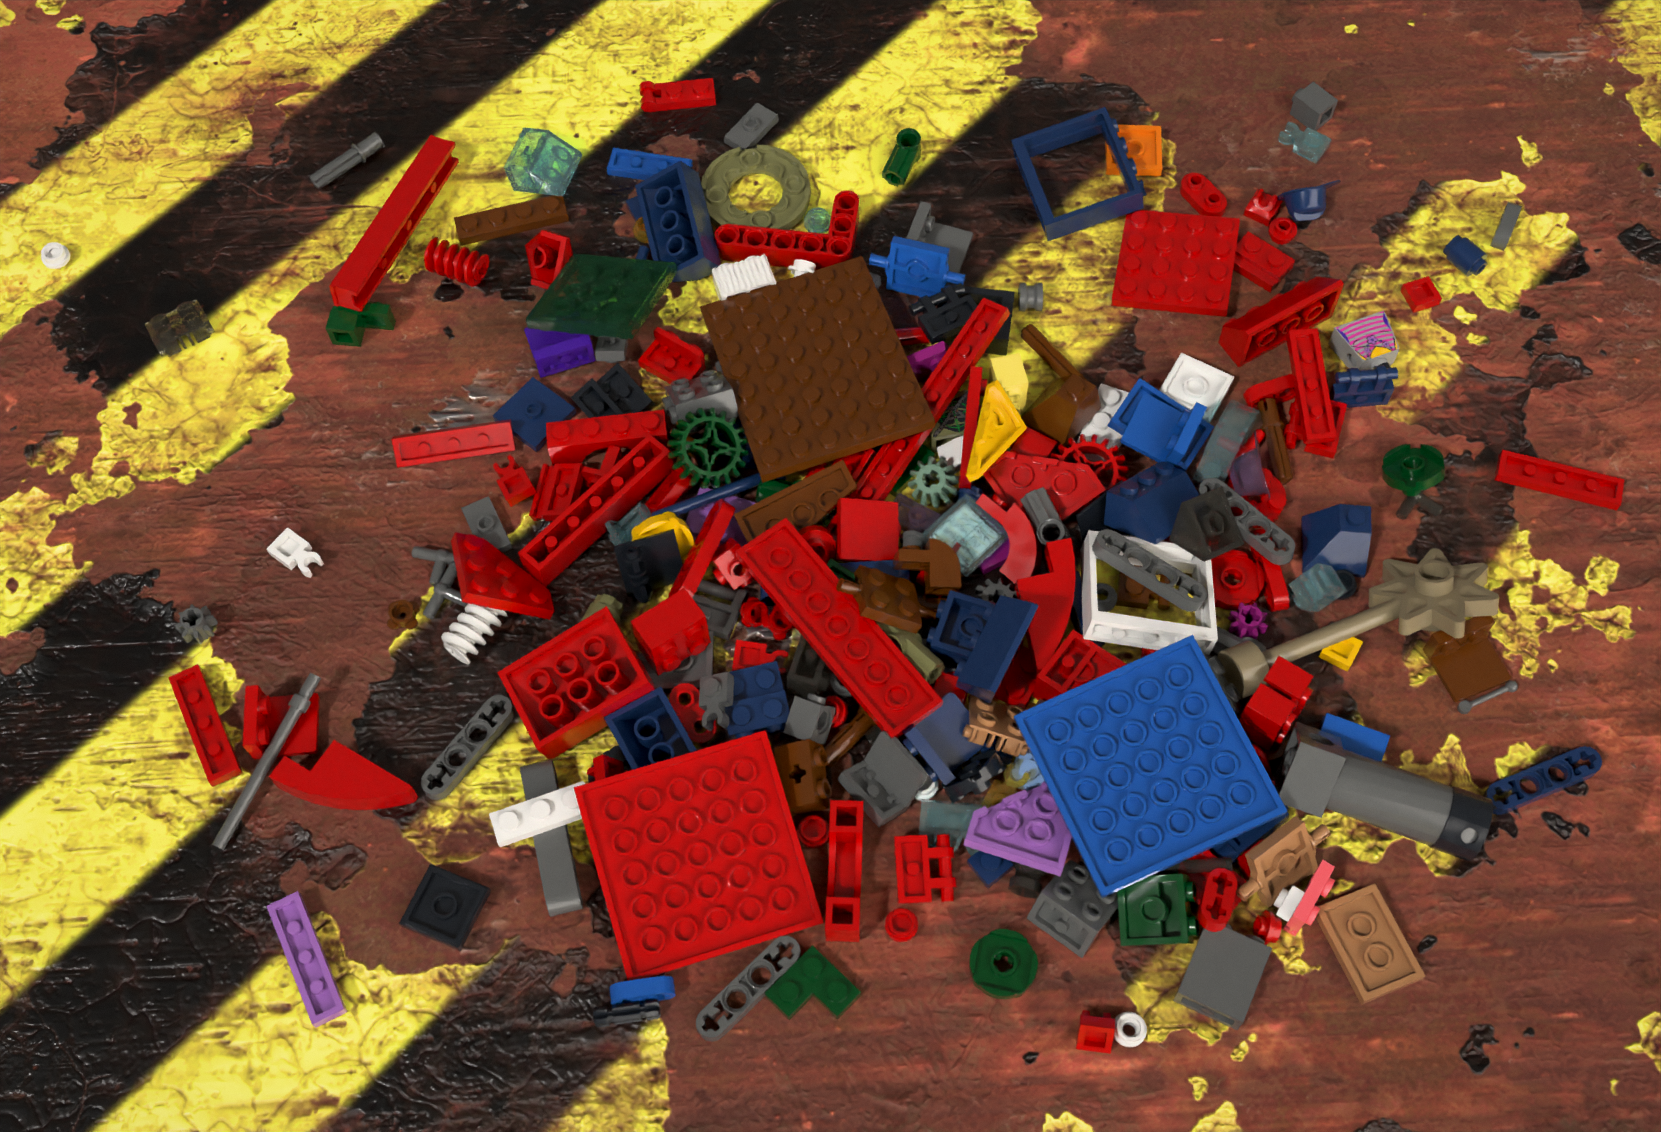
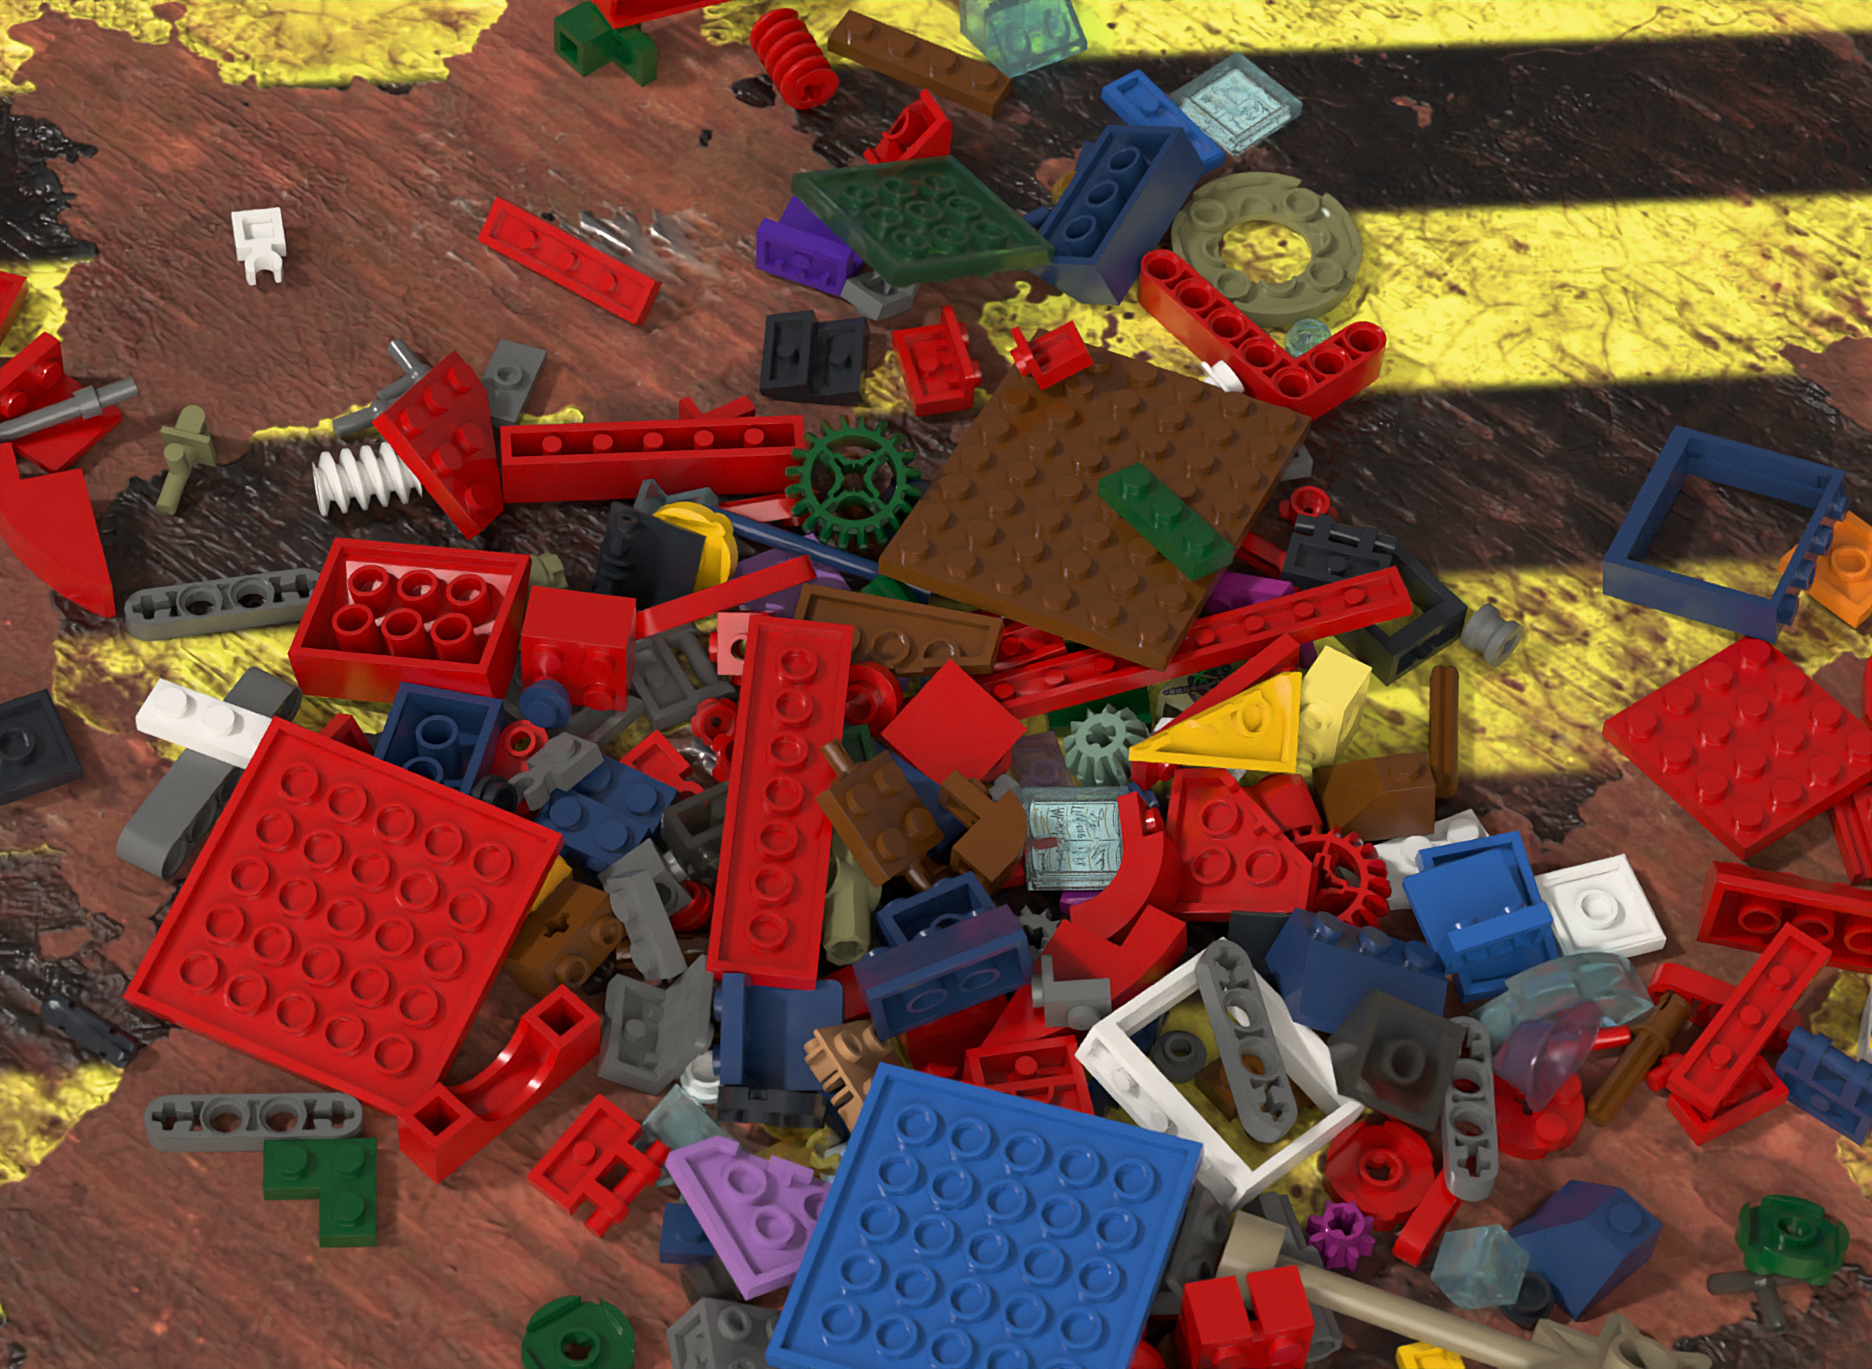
camera: 35 degrees right, 10 degrees down
dark grey gear [175,604,218,644] -> none
reddish brown plate [387,600,419,630] -> none
dark blue plate [493,377,576,452] -> none
red plate [493,455,537,507] -> none
red plate [529,463,584,521] -> none
red arch [546,409,670,466] -> none
blue beam [609,976,676,1005] -> none
red plate [639,78,716,112] -> none
dark grey brick [662,370,739,433] -> none
white brick [712,254,776,301] -> none
dark grey plate [724,103,779,150] -> none
red plate [797,815,829,848] -> none
blue plate [869,236,966,297] -> none
dark green piece [882,128,921,187] -> none
red plate [885,908,918,942] -> none
dark grey bracket [906,201,973,273] -> none
dark grey piece [1020,487,1070,546] -> none
none -> olive arm [155,405,218,515]
none -> black plate [470,774,518,814]
none -> dark blue plate [519,679,572,730]
none -> dark grey plate [607,868,688,980]
none -> red bracket [1010,320,1094,391]
none -> dark grey bracket [1031,954,1112,1030]
none -> dark green plate [1097,462,1234,581]
none -> clear light blue tile [1171,51,1303,157]
none -> red plate [1278,486,1338,526]

